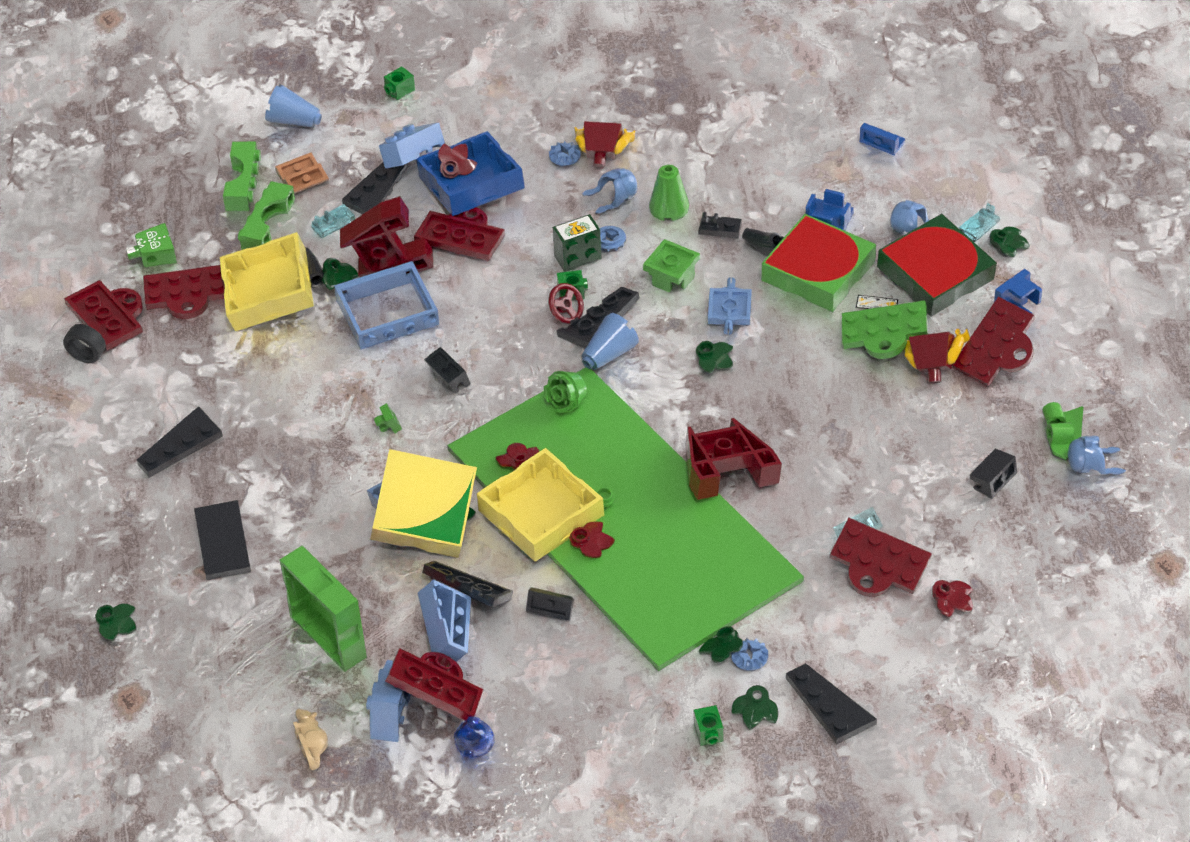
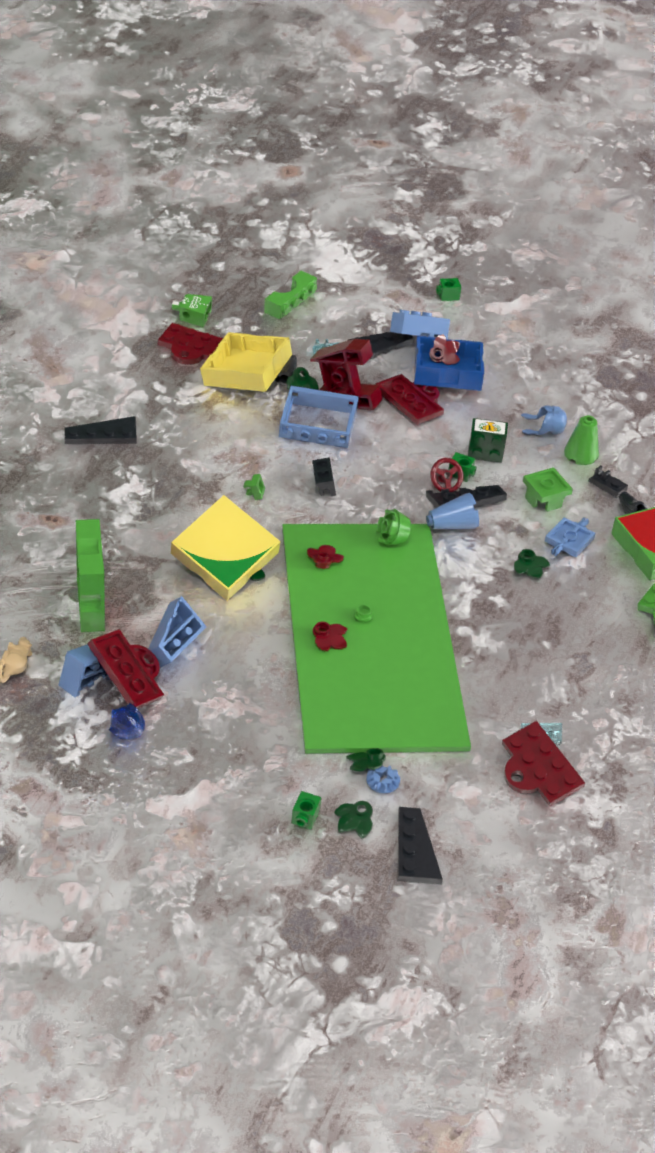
camera: 25 degrees right, 5 degrees down
black tyre [63,324,106,363] -> none
dark red plate [64,280,143,351] -> none
black tile [194,500,251,580] -> none
bright green arch [238,181,295,250] -> none
medium blue cone [265,84,322,128] -> none
nougat slope [275,152,329,194] -> none
black wing [422,561,513,608] -> none
light yellow tile [477,448,604,562] -> none
black plate [526,587,574,621] -> none
medium blue gear [549,141,581,166] -> none
dark red torso [574,121,635,169] -> none
medium blue gear [600,226,626,252] -> none
dark red wedge [685,418,782,500] -> none
dark red plate [932,580,973,617] -> none

